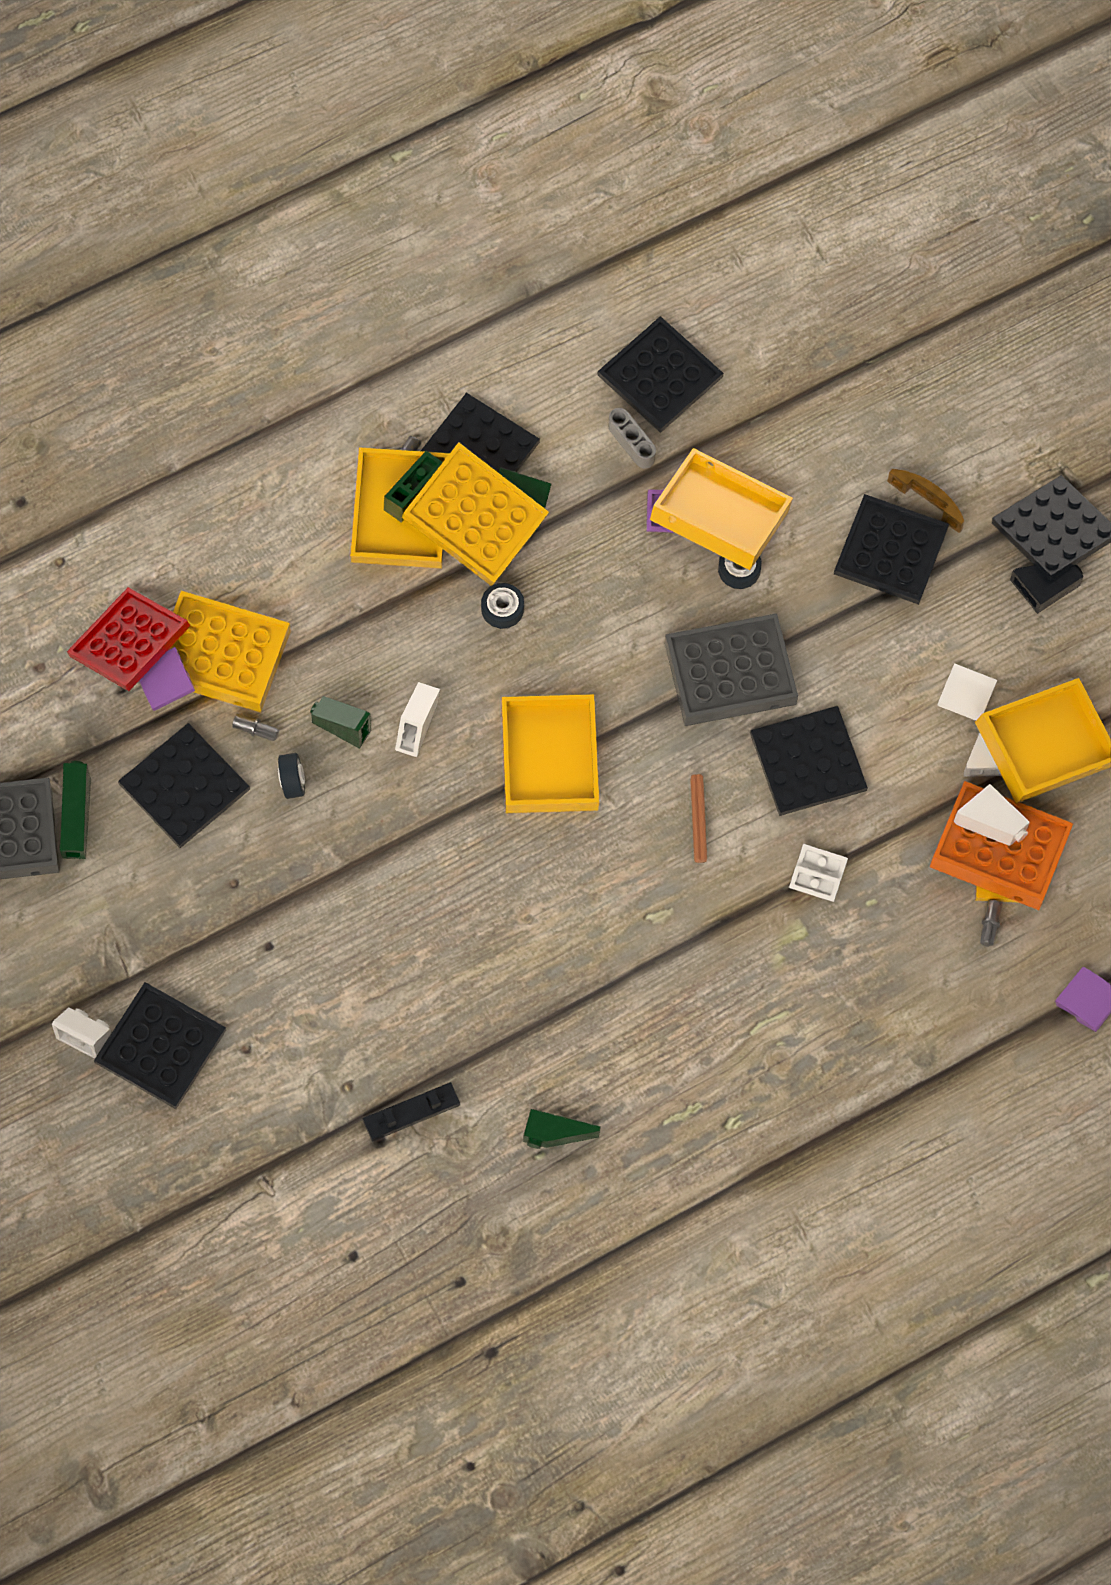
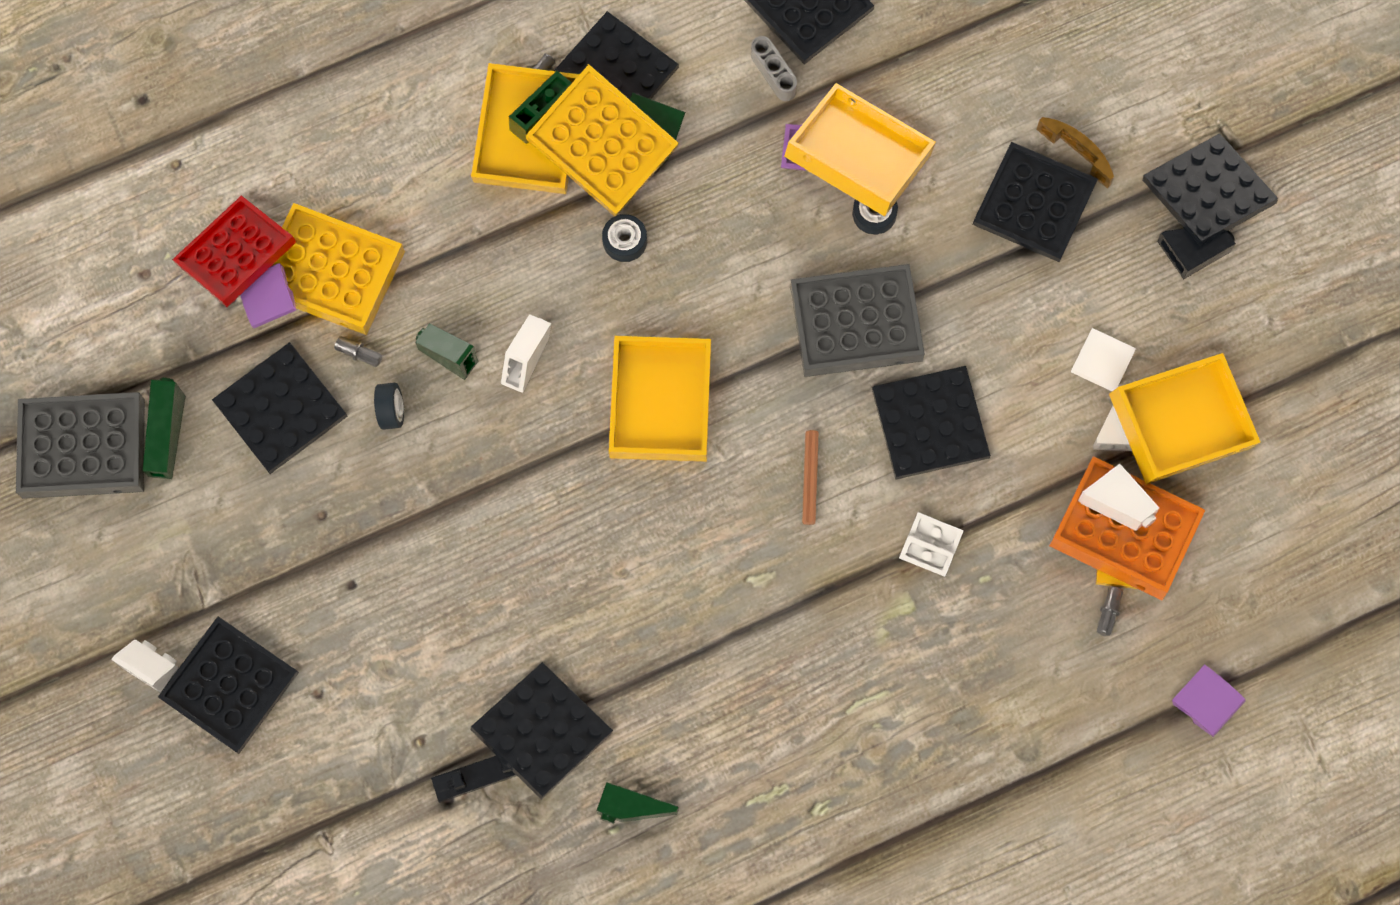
camera: 10 degrees right, 5 degrees up
none -> black plate [470,662,613,800]

